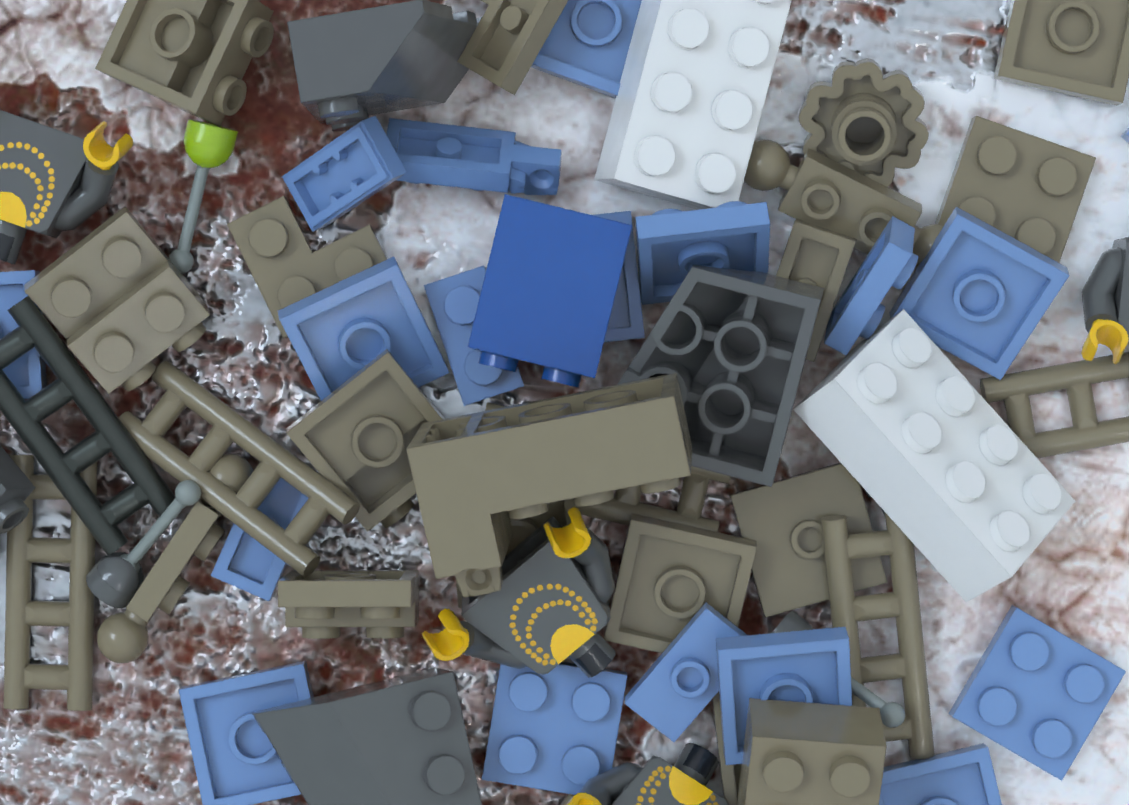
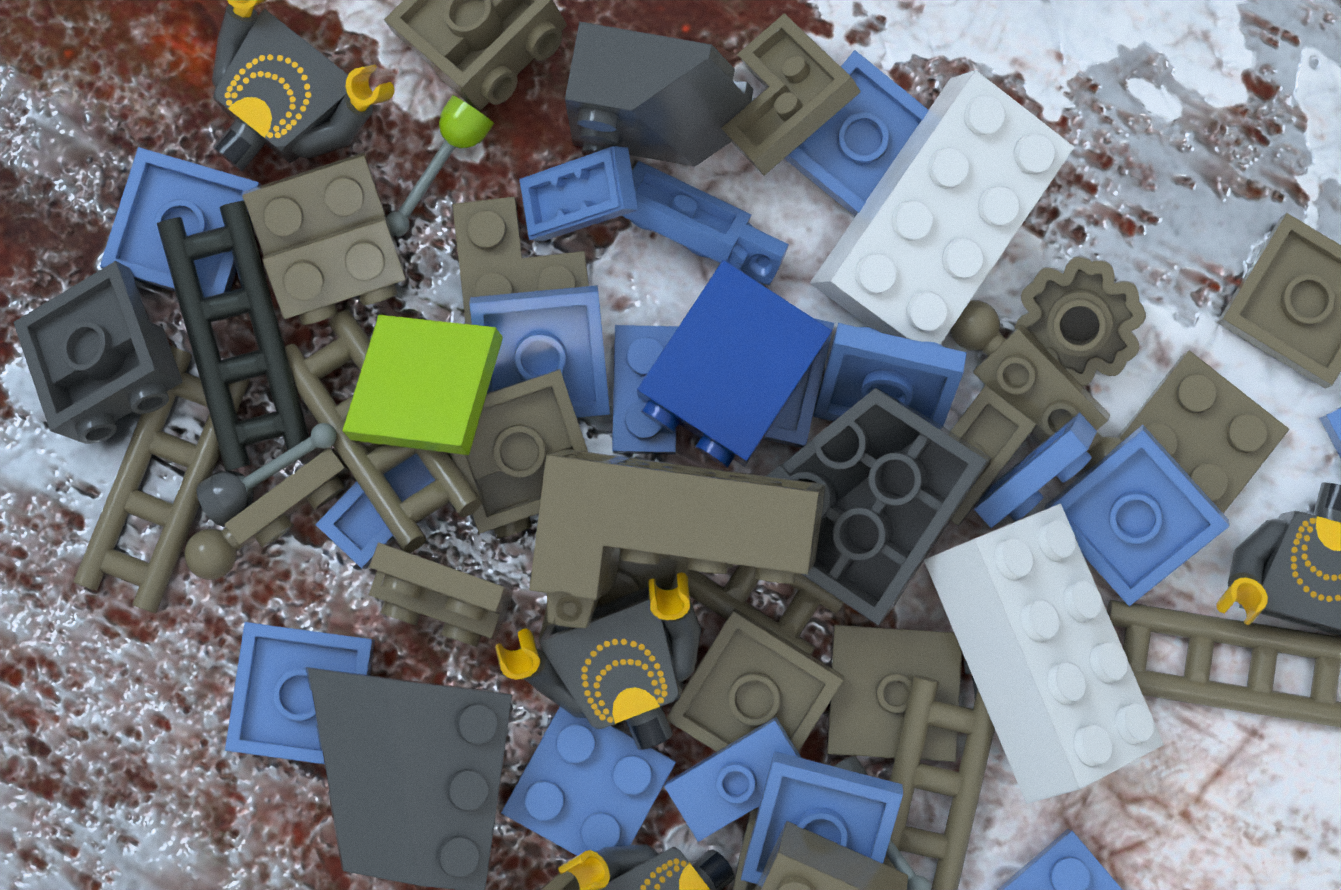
camera: 20 degrees right, 5 degrees down
none -> lime tile [342,315,503,455]

